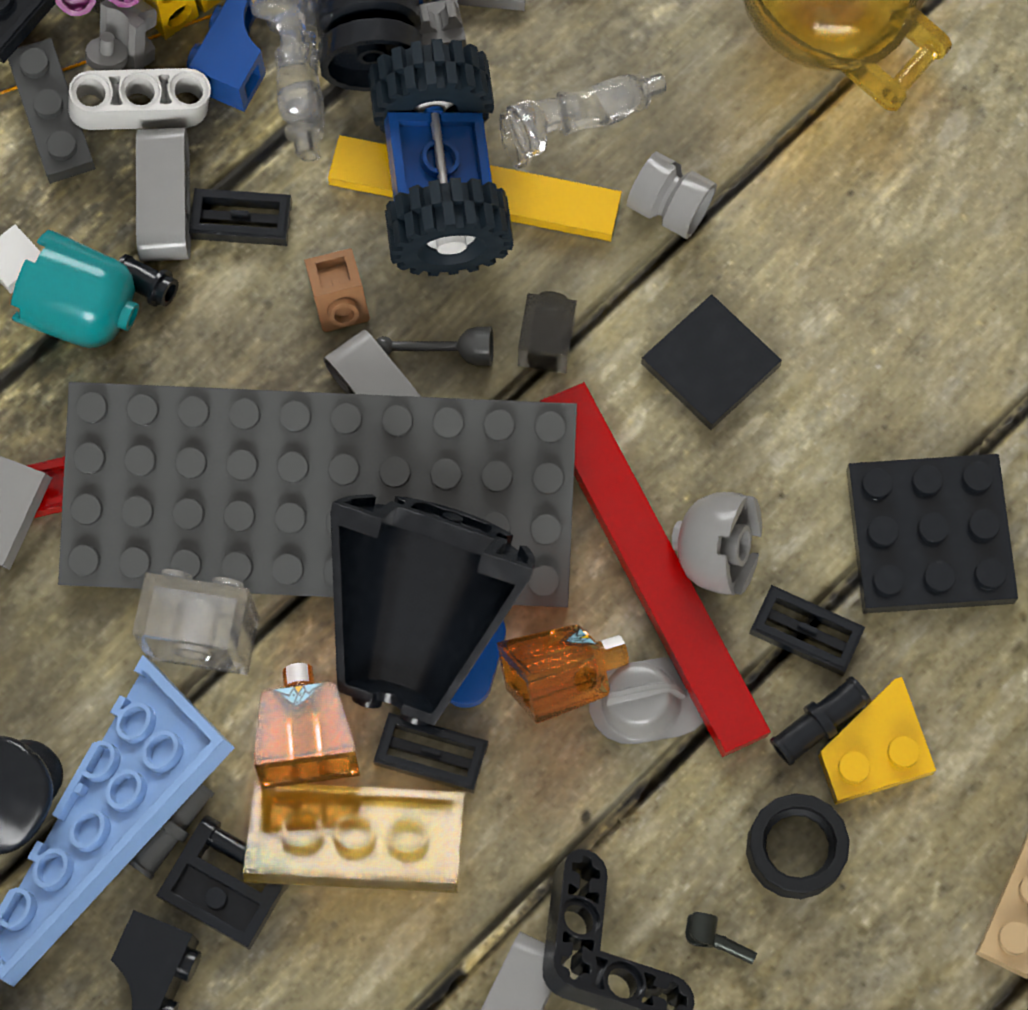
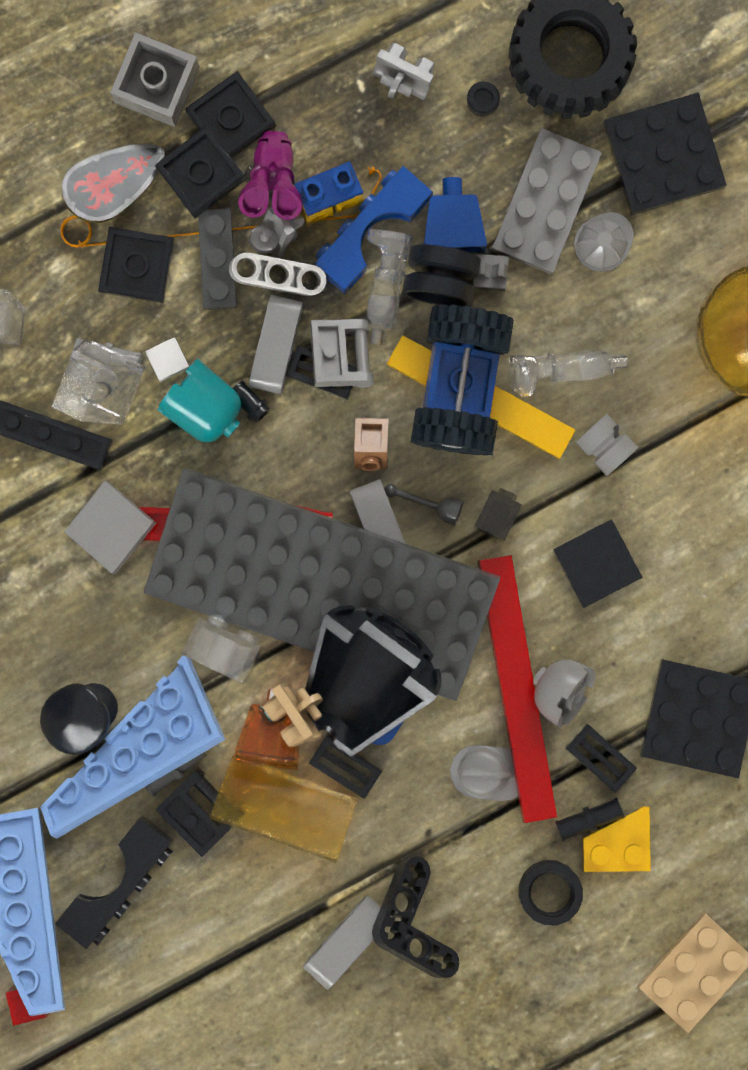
camera: 15 degrees right, 15 degrees up
clear orange torso [497,625,629,724] -> none
pearl dark grey hand [685,912,757,964] -> none
none -> tan hips [263,684,323,747]
none -> light grey plate [310,319,374,388]

